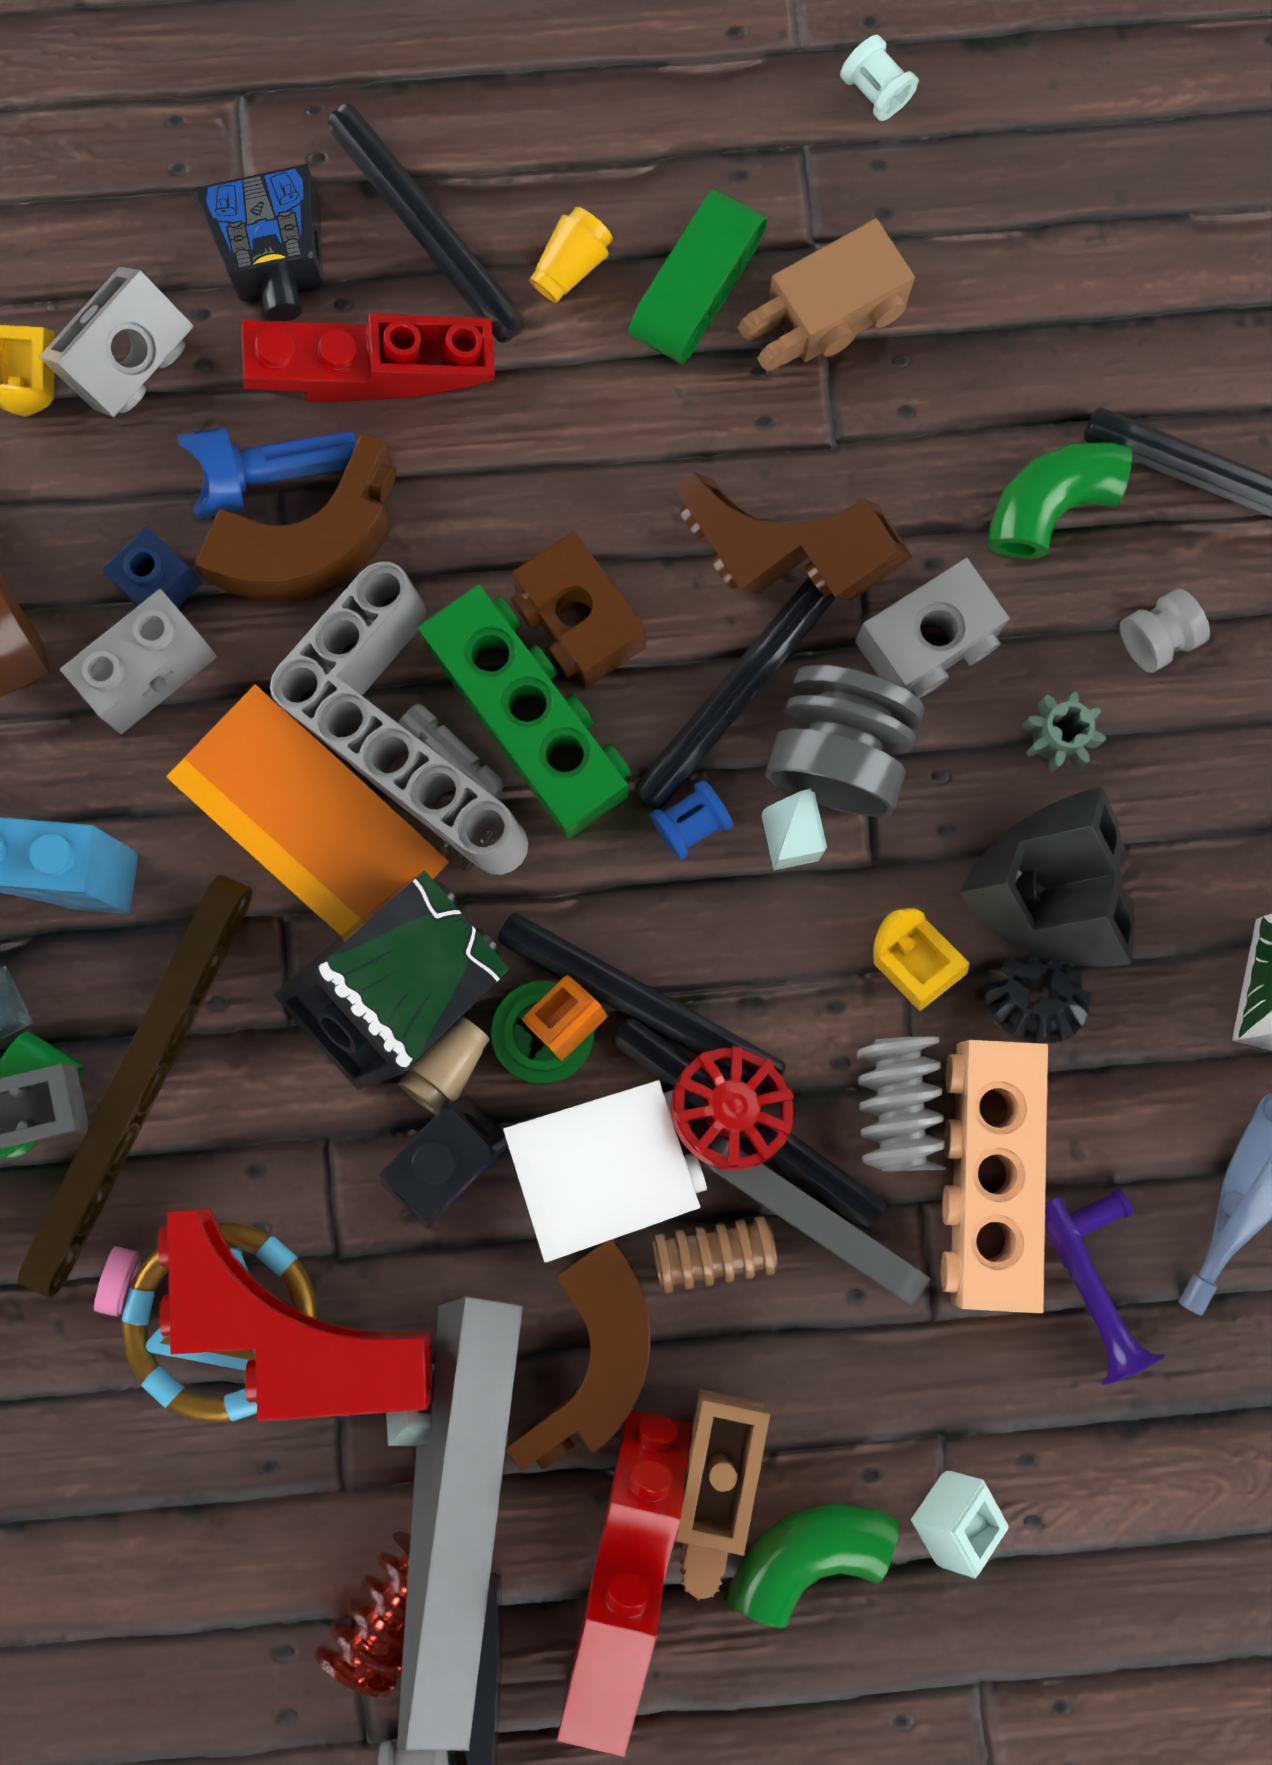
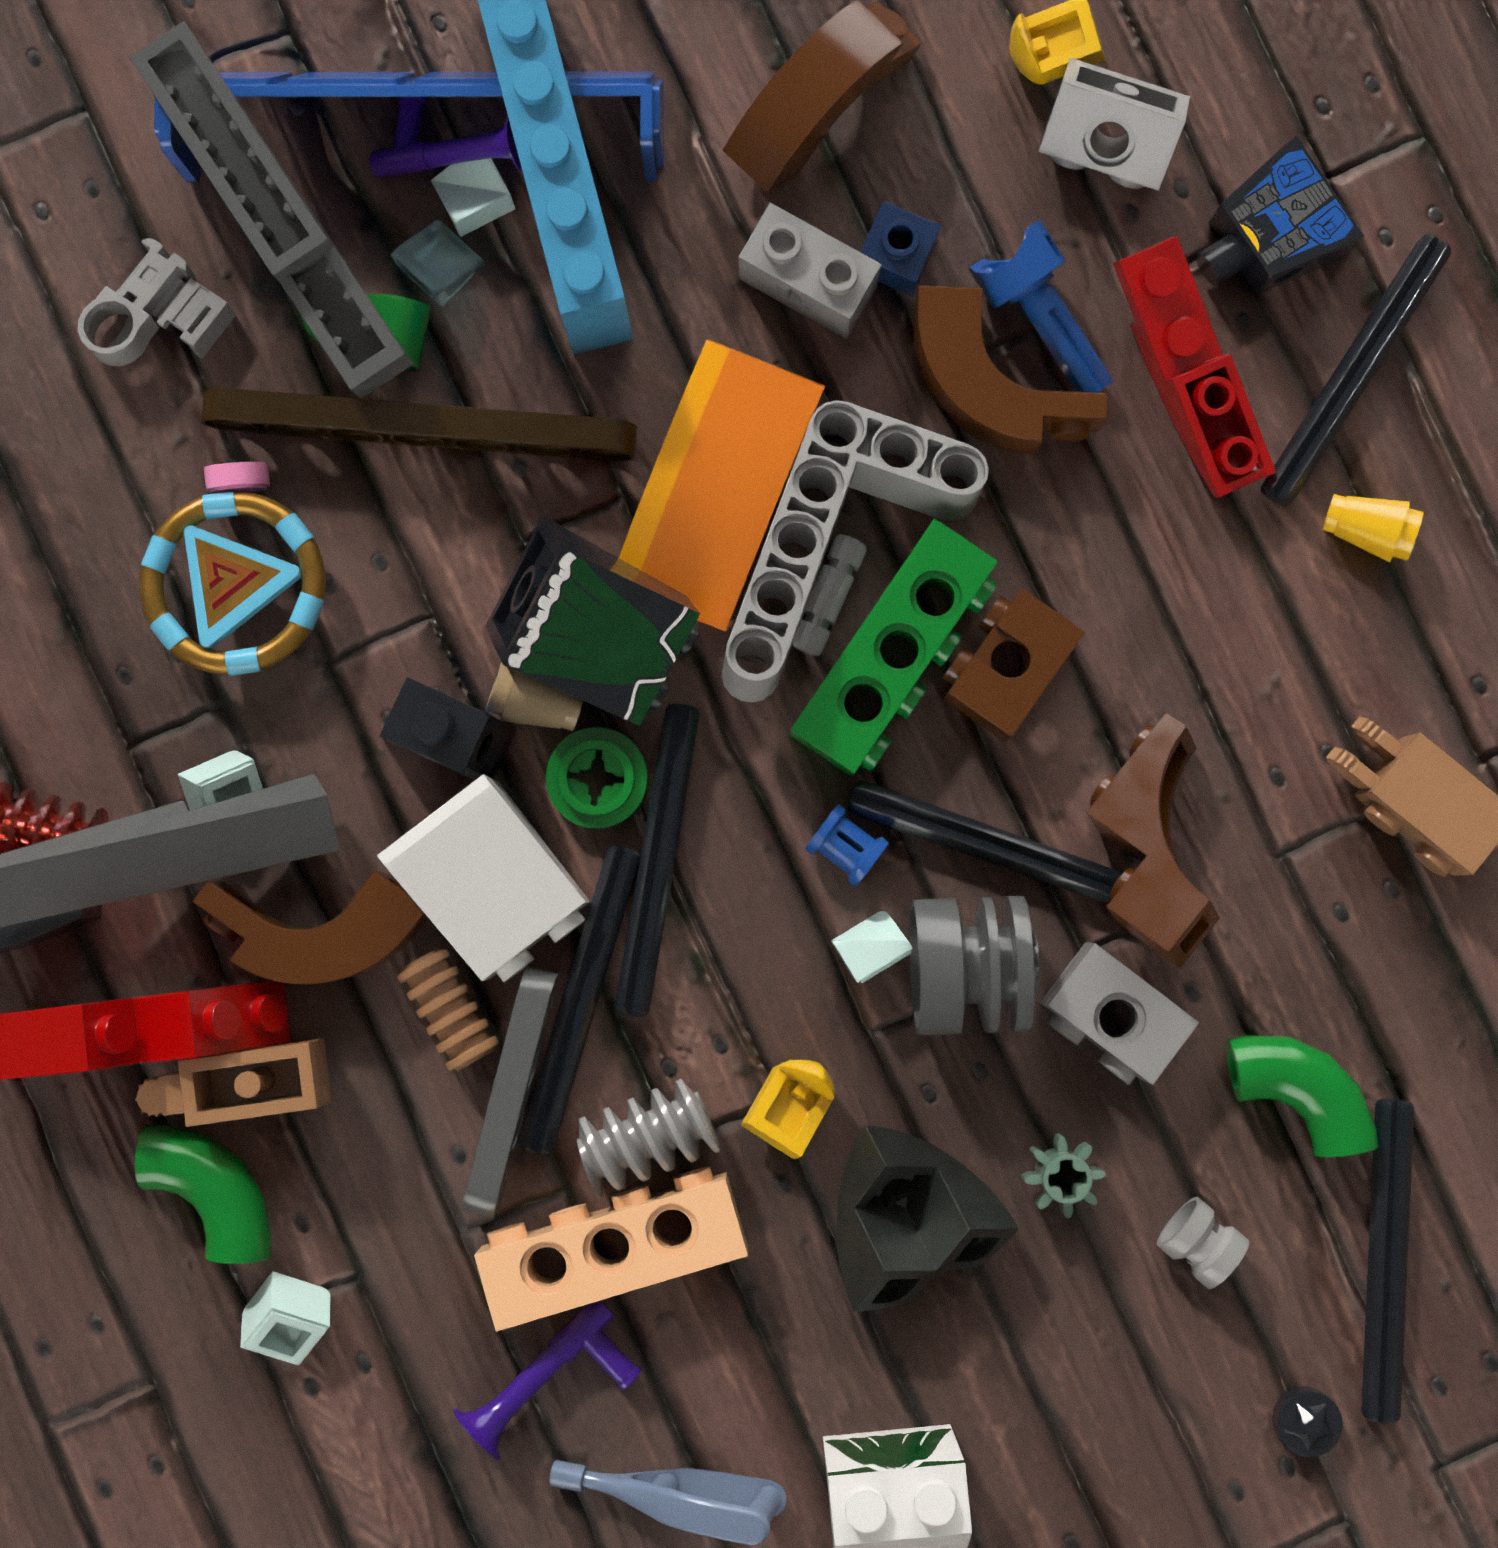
camera: 75 degrees right, 5 degrees up
red arch [158,1208,433,1421] -> none
orange slope [522,975,608,1061] -> none
green beam [628,189,768,365] -> none
red wheel [671,1046,794,1171] -> none
black gear [985,953,1091,1044] -> none

